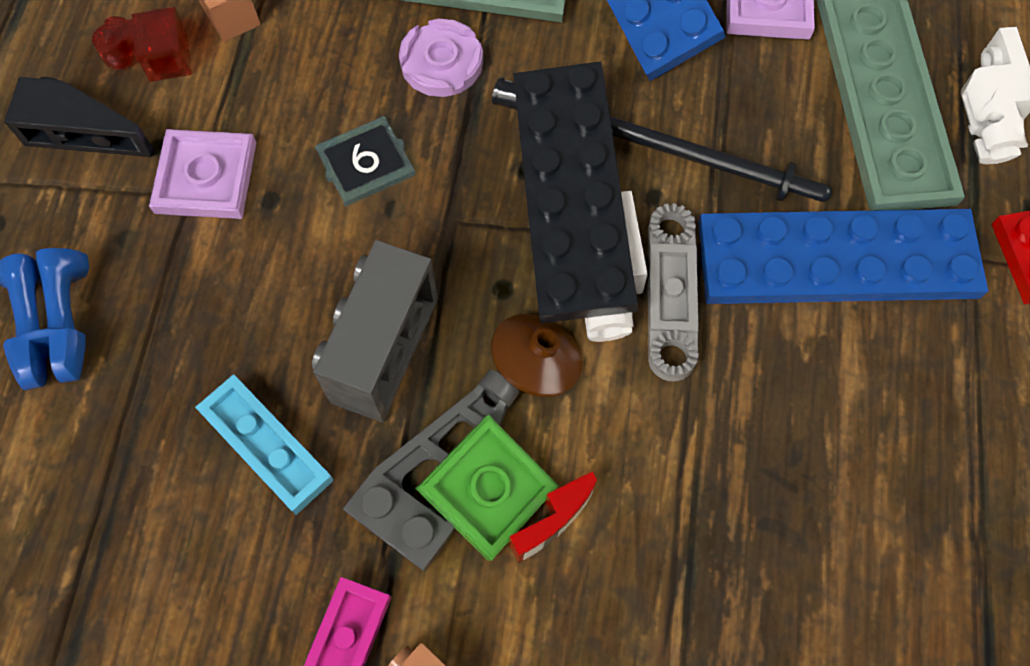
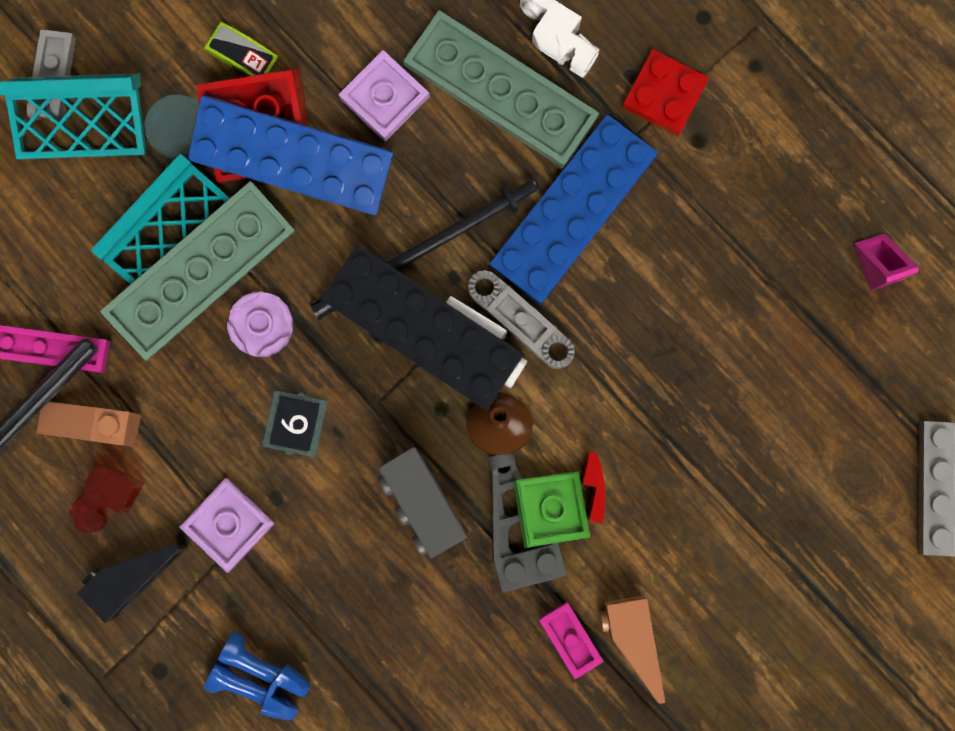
camera: 50 degrees left, 15 degrees up
medium azure plate [195,374,334,515] -> none

